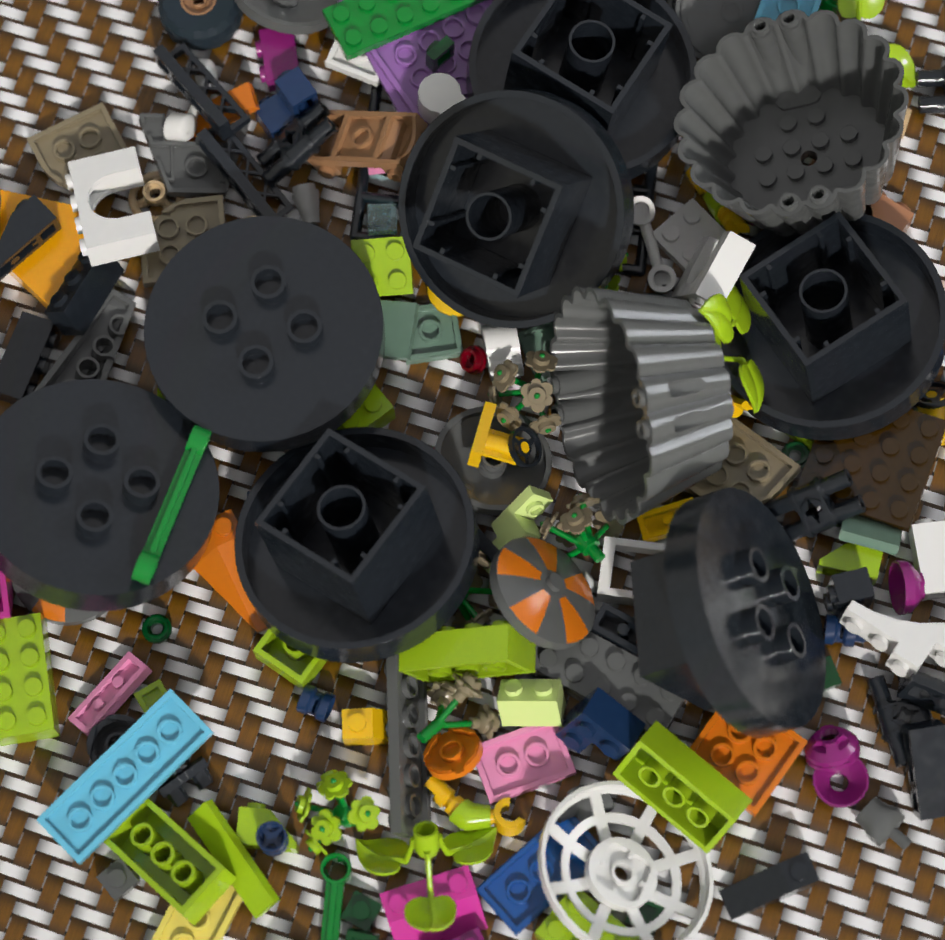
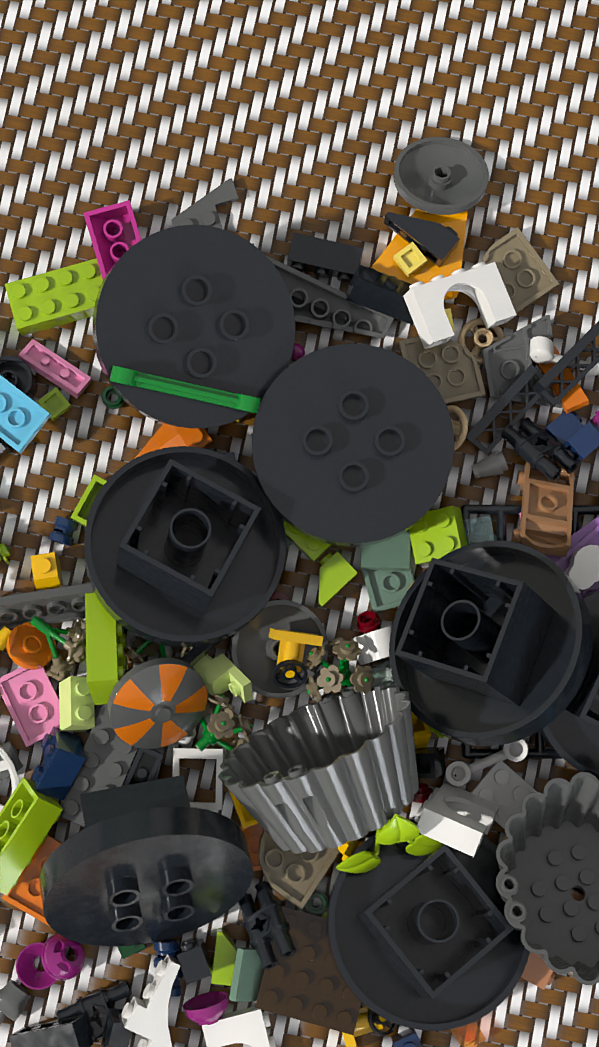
camera: 75 degrees right, 10 degrees up
none -> lime slope [318,551,358,608]
none -> light yellow plate [393,242,427,277]

